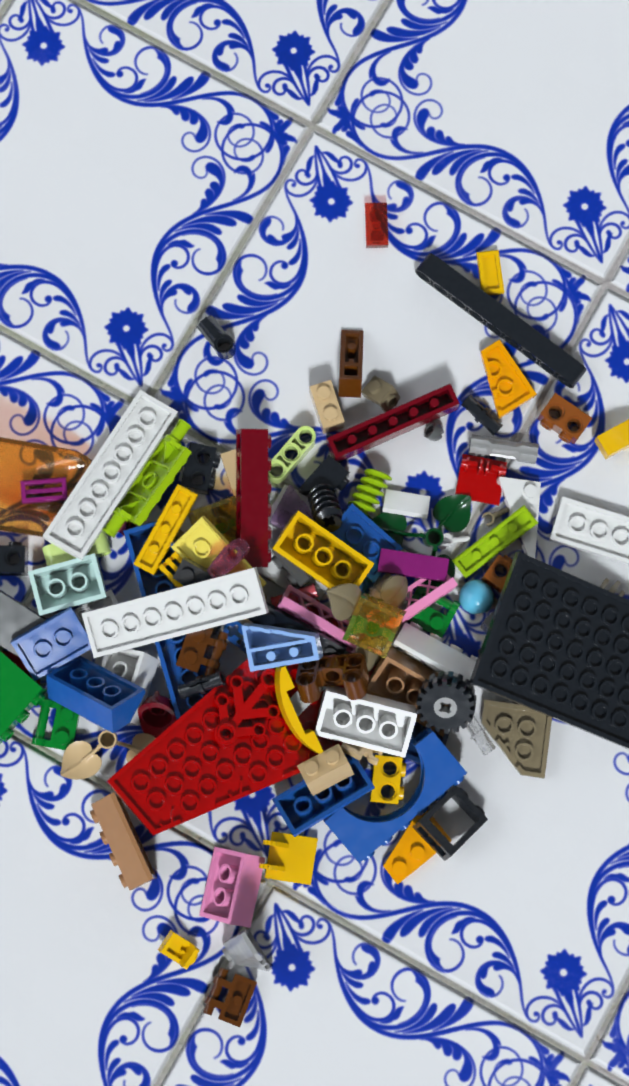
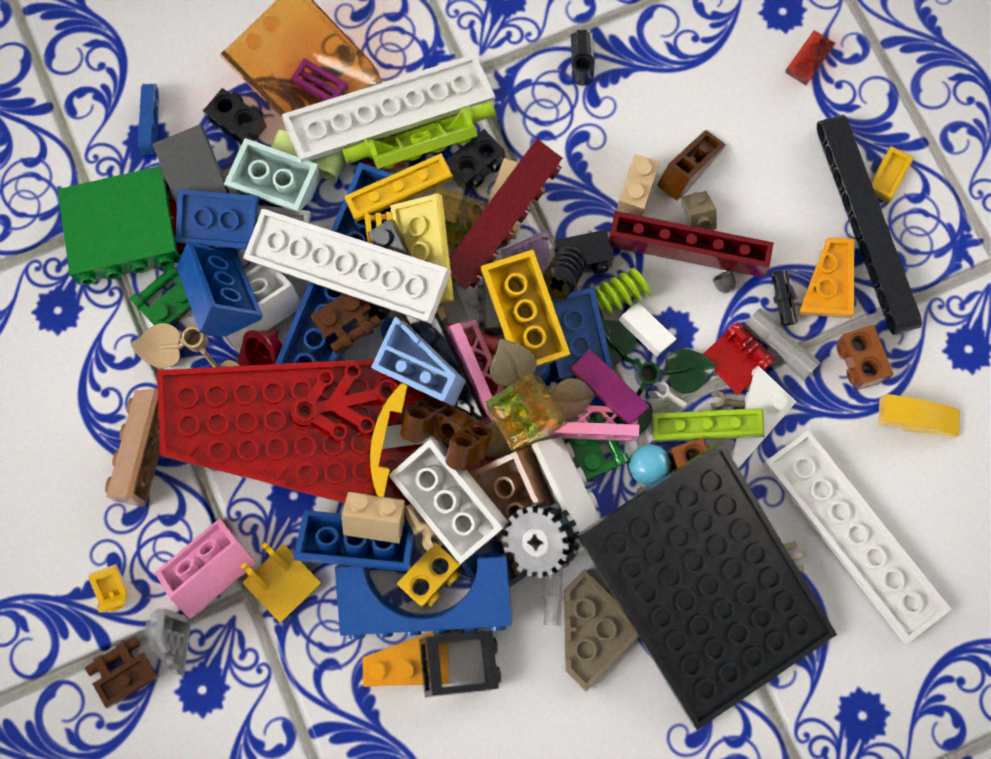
camera: 40 degrees right, 5 degrees down
black pin [178,670,226,699] -> none
clear pink piece [207,538,250,578] -> none
yellowish green beam [268,426,316,484] -> none

